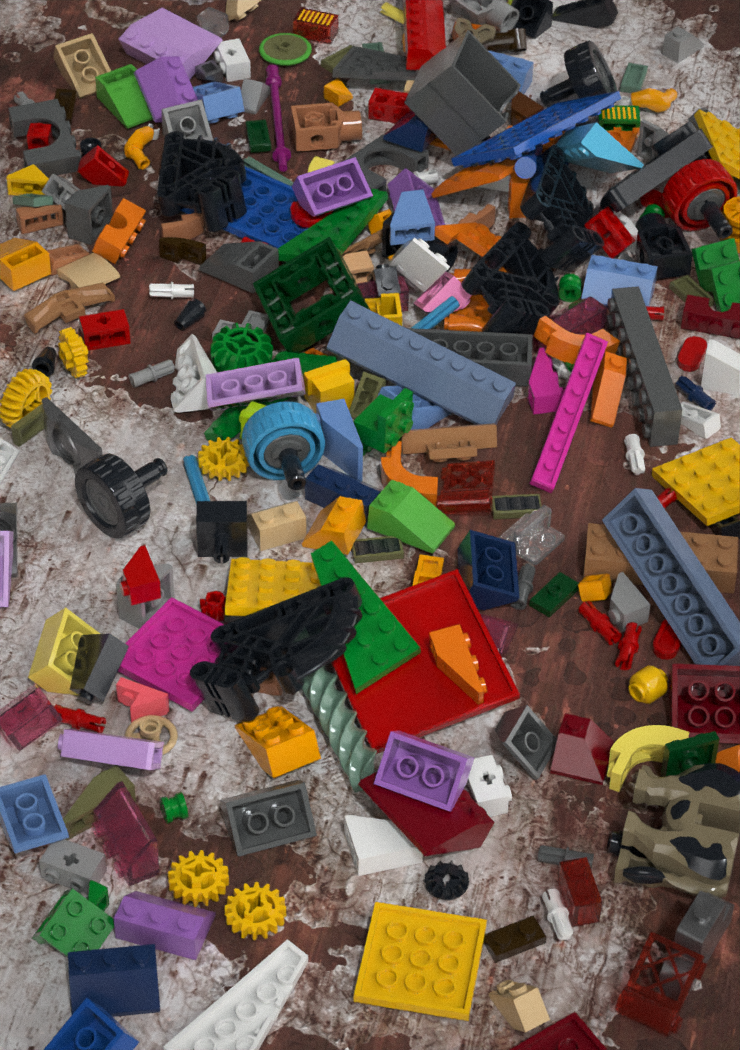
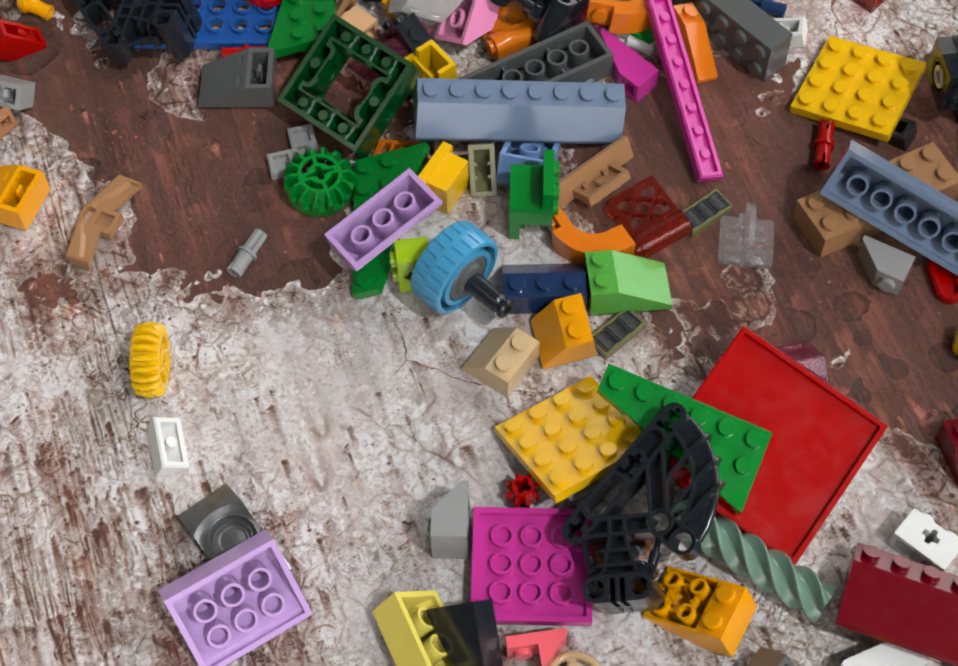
camera: 30 degrees left, 15 degrees up
olive tile [11,404,45,447] -> none
black cone [32,347,56,377] -> none
flat silver slope [42,397,103,475] -> none
nougat slope [46,244,90,276] -> none
tan slope [56,253,120,289] -> none
yellow gear [58,327,89,378] -> none
dark grey slope [65,185,113,245] -> none
black wheel [75,453,168,539] -> none
red brick [79,309,131,351] -> none
orange arch [92,198,146,264] -> none
red slope [120,545,161,606] -> none
white axle [149,282,194,300] -> none
dark brown slope [159,237,207,265] -> none
nougat slope [161,213,204,239] -> none
white wedge [171,334,217,413] -> none
black cone [174,299,207,331] -> none
dark azure axle [183,455,210,504] -> none
black brick [196,501,248,563] -> none
yellow gear [198,437,250,481] -> none
medium blue slope [316,399,363,481] -> none
medium lavender slope [374,731,475,812] -> none
dark azure axle [412,296,460,329] -> none
light orange slope [412,555,444,586] -> none
orange slope [429,624,487,705] -> none
dark blue slope [457,530,520,610] -> none
dark grey slope [495,705,557,780] -> none
dark grey axle [511,563,536,610] -> none
dark green plate [529,572,579,618] -> none
light orange slope [578,573,613,602] -> none
red pin [578,600,622,645] -> none
red pin [615,622,642,671] -> none
white axle [624,434,645,476] -> none

